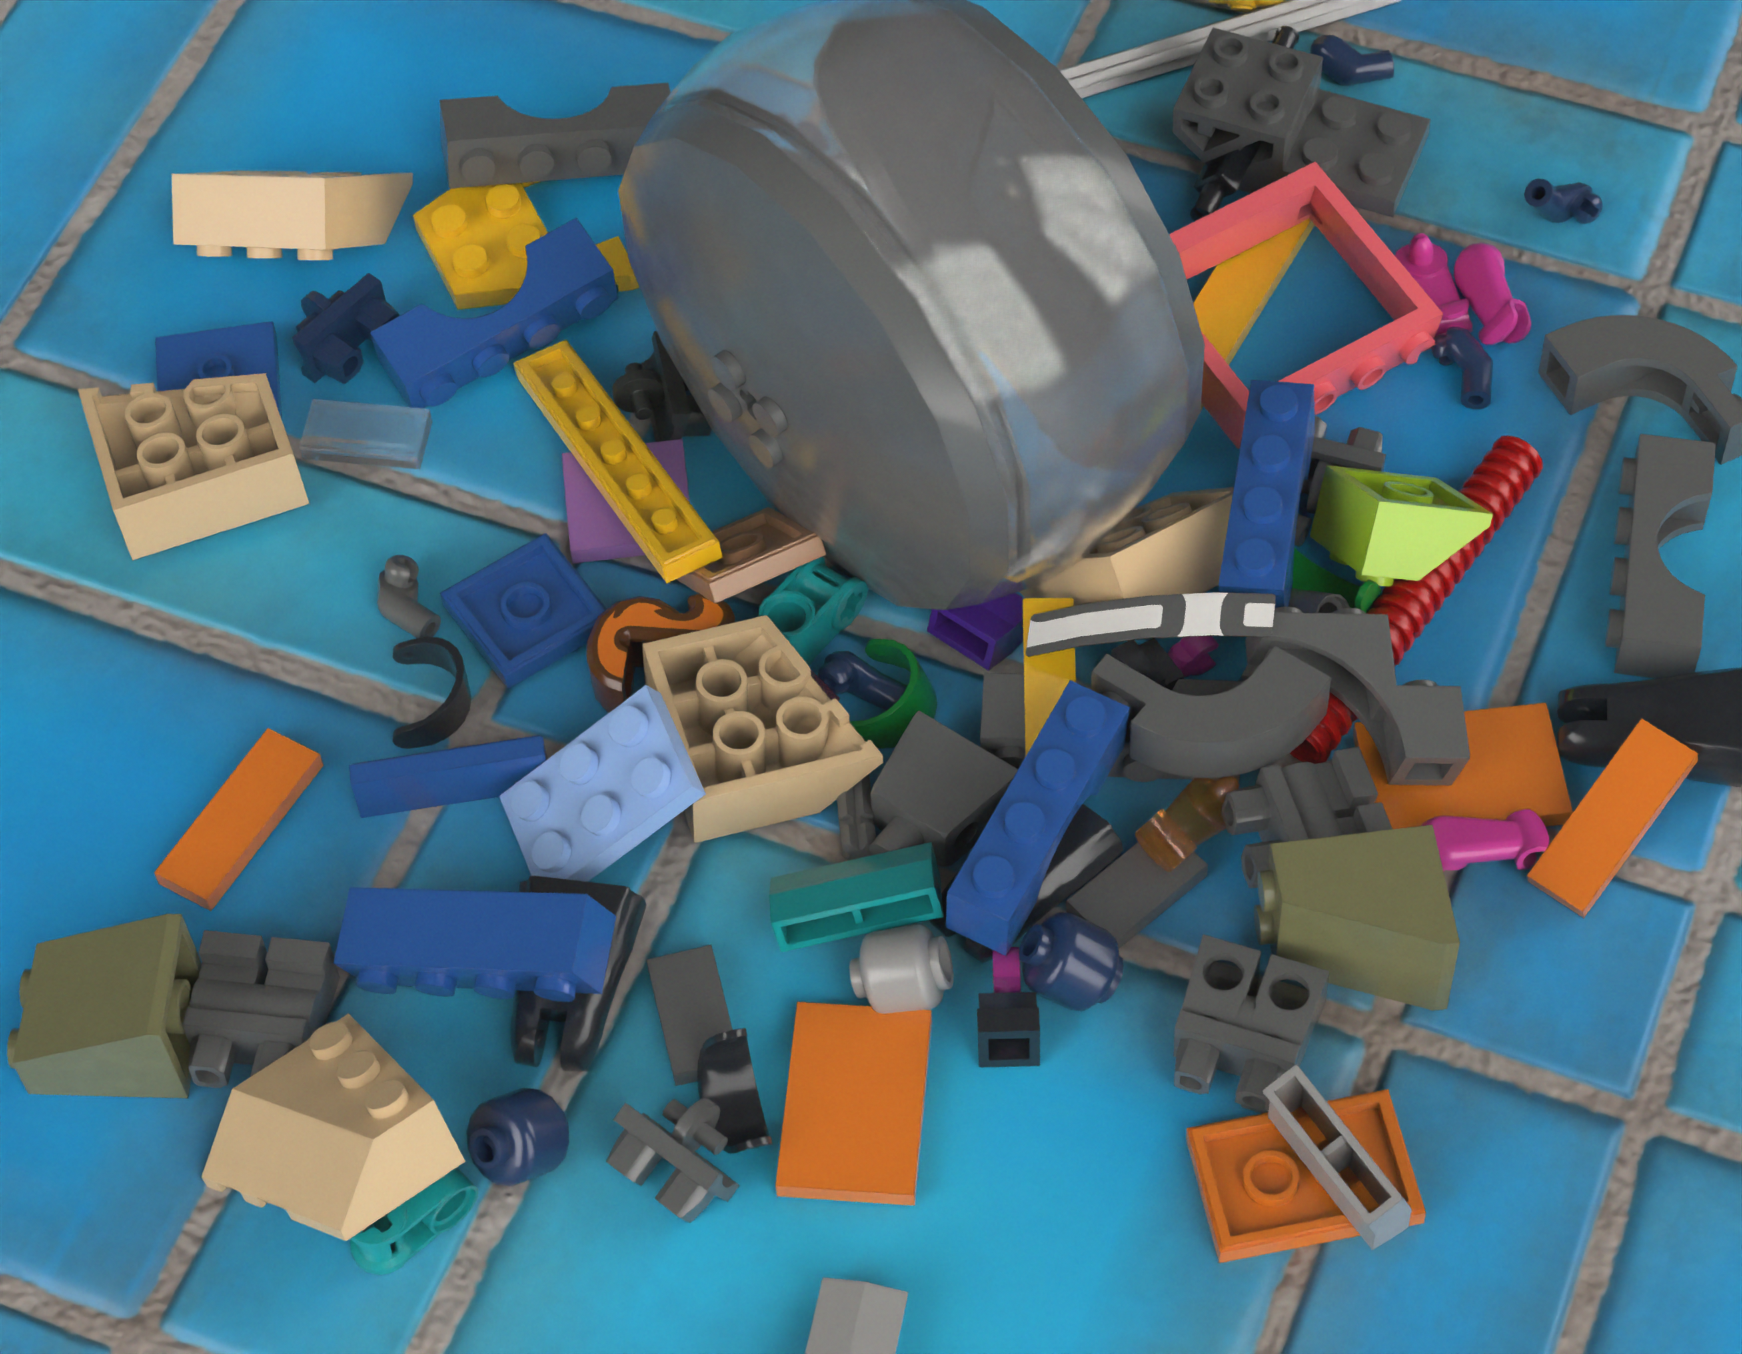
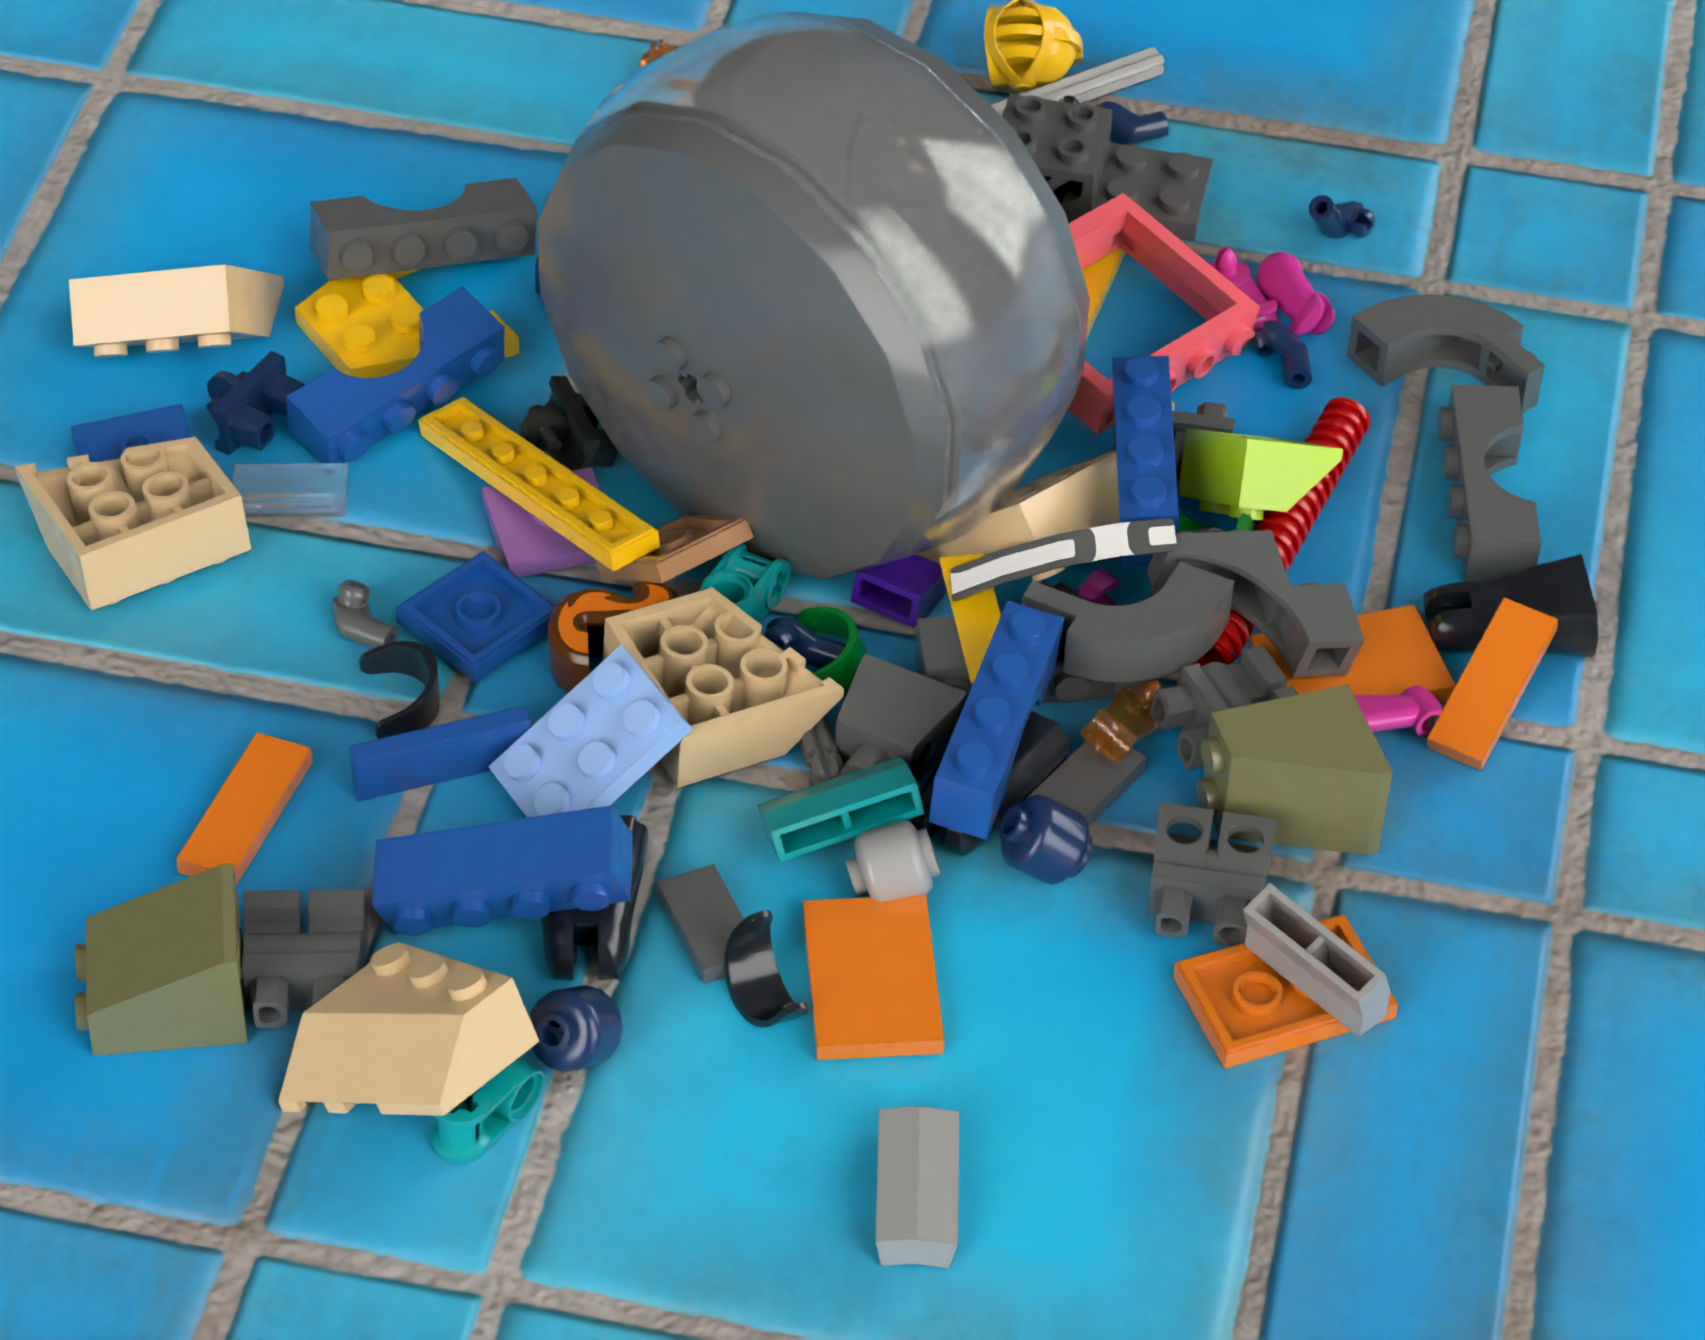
camera: 15 degrees left, 10 degrees down
dark grey hips [606,1098,740,1223] -> none
black piece [977,947,1040,1068] -> none

